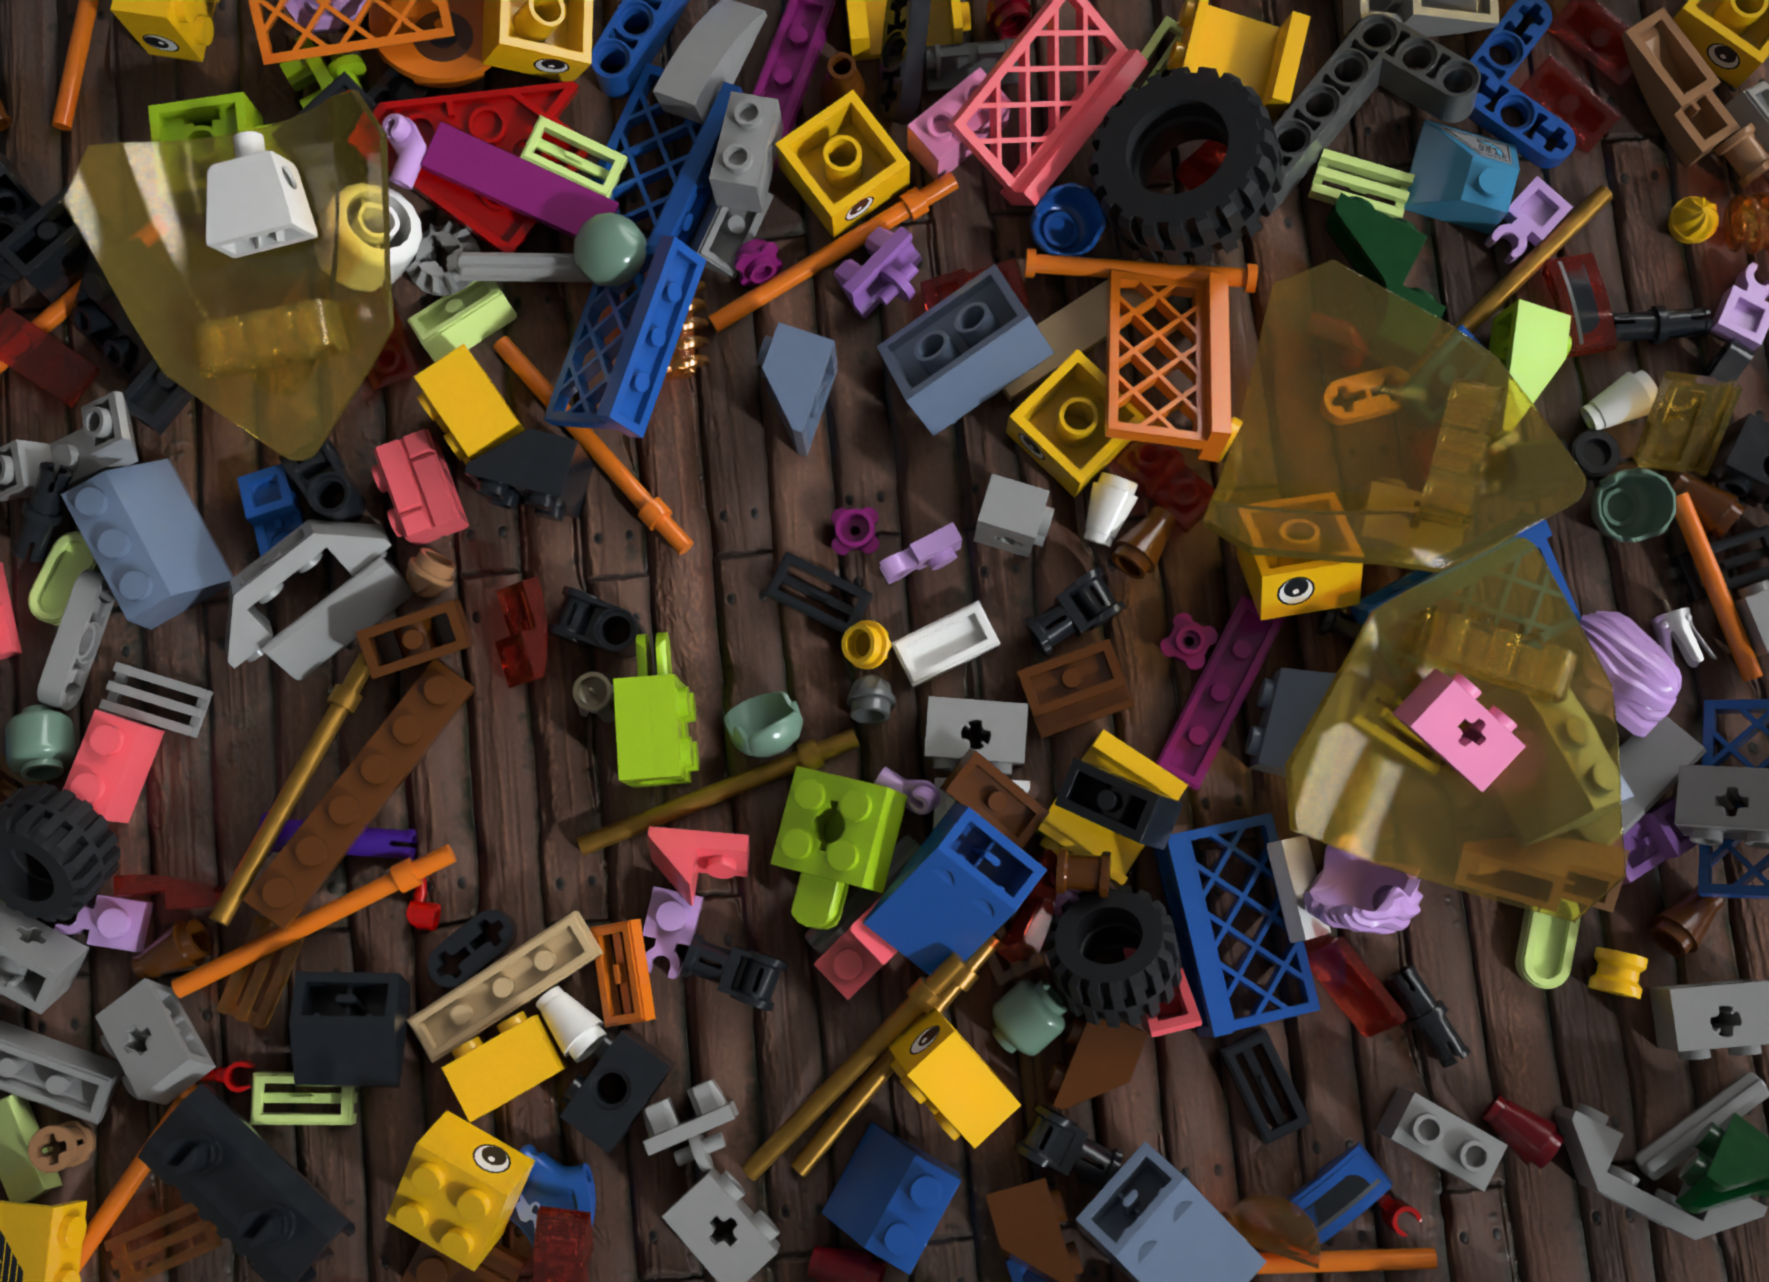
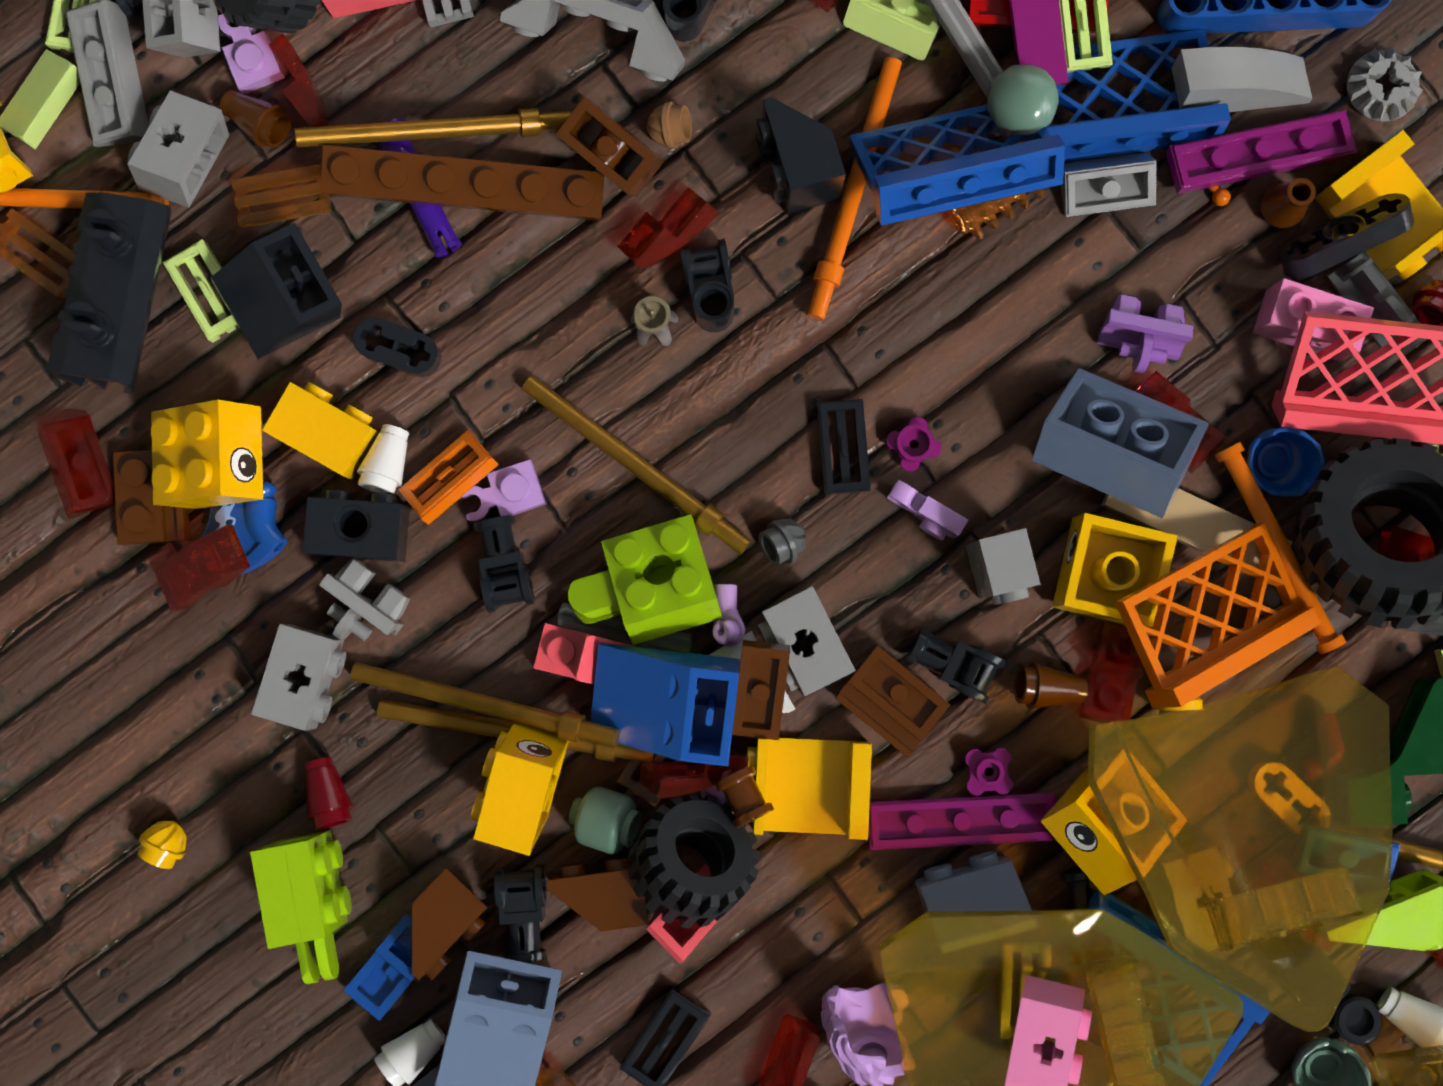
camera: 60 degrees right, 5 degrees up
medium nougat bush [28,1120,96,1173] -> none
orange bar [171,844,457,998] -> none
red hand [198,1059,255,1092] -> none
light grey slope [262,557,414,681] -> none
coral brick [371,429,470,546] -> none
red hand [406,877,441,931] -> none
tan tile [407,911,604,1063] -> none
yellow brick [414,344,525,465] -> none
lime brick [613,632,699,788] -> none
coral slope [647,826,750,906] -> none
orange bar [708,172,959,333] -> none
light grey brick [709,91,783,214] -> none
sand green hair [723,691,803,757] -> none
magenta plate [734,239,783,287] -> none
sand blue slope [757,322,838,457] -> none
yellow brick [775,90,910,238] -> none
blue slope [821,1121,961,1275] -> none
yellow plate [842,620,892,669] -> none
white tile [892,600,1000,688] -> none
black brick [1054,758,1184,850] -> none
white cone [1083,472,1138,547] -> none
blue fence [1153,813,1321,1037] -> none
white tile [1266,835,1331,943] -> none

